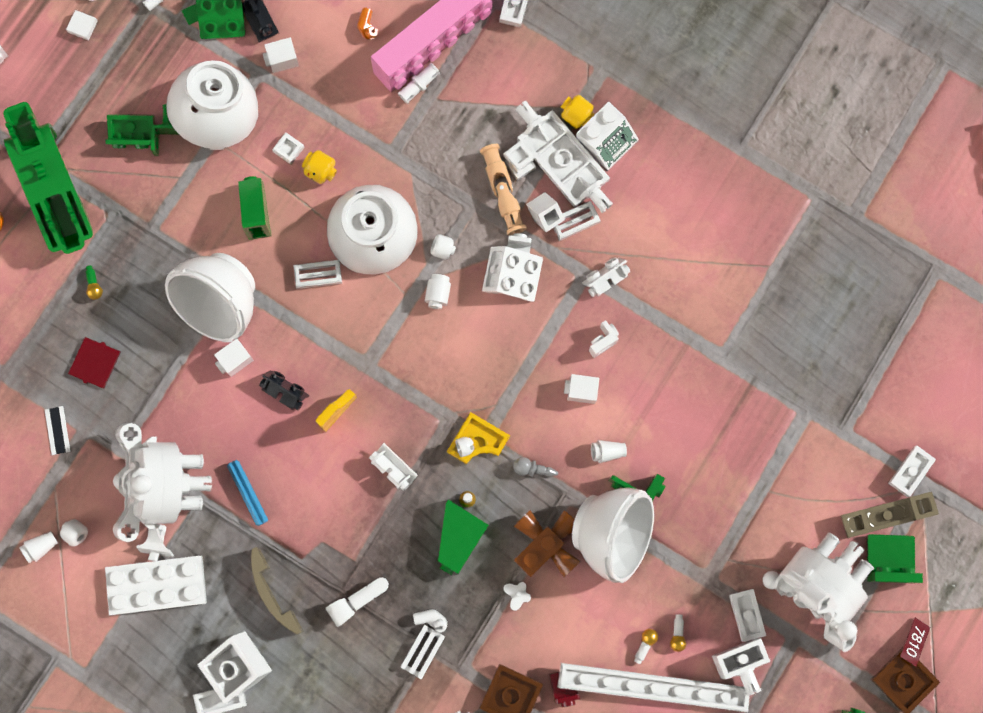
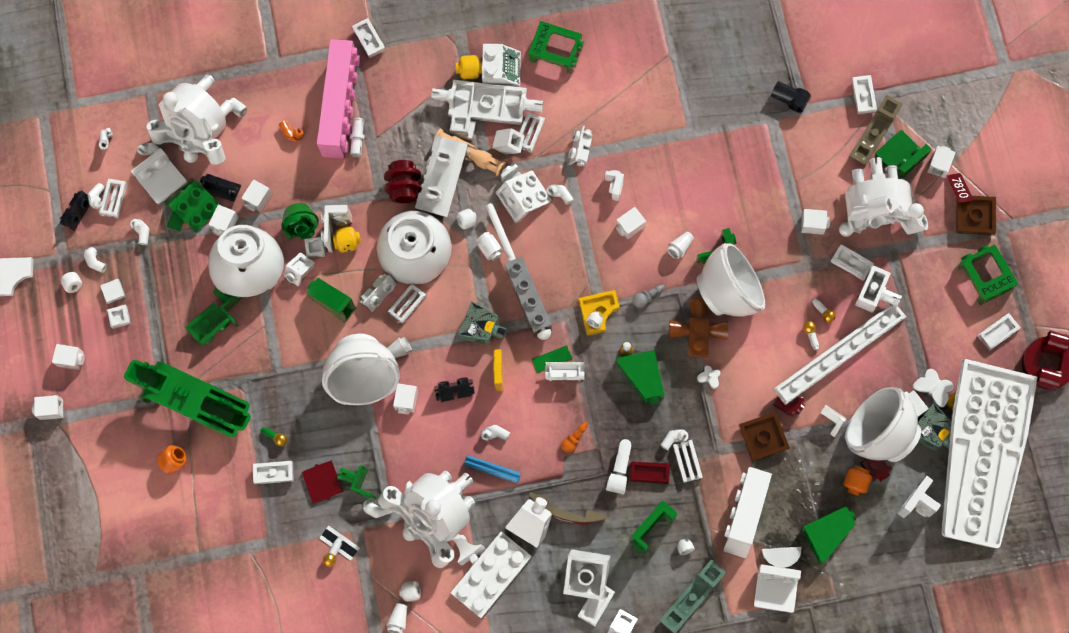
camera: 30 degrees left, 5 degrees down
none -> white tile [107,305,131,329]
none -> white brick [209,205,239,236]
none -> white plate [253,461,294,484]
none -> green cone [281,203,319,240]
none -> white bracket [284,253,315,287]
none -> white bracket [321,205,352,252]
none -> piece [323,537,343,567]
none -> green bracket [337,465,376,500]
none -> white hinge [359,273,397,312]
none -> white arm [363,500,393,518]
none -> dark red piece [384,160,422,204]
none -> white cone [387,337,412,359]
none -> white piece [415,135,468,217]
none -> torso [458,301,507,345]
none -> white arm [481,425,511,441]
none -> light grey piece [485,203,552,340]
none -> white torso [506,497,552,548]
none -> green window [528,21,584,73]
none -> green sticker [531,345,573,373]
none -> white arm [547,184,574,205]
none -> orange bar [561,422,588,453]
none -> dark red tile [630,461,670,484]
none -> green window [630,500,678,554]
none -> black piece [771,81,811,113]
none -> white brick [801,209,830,234]
none -> white brick [927,146,956,178]

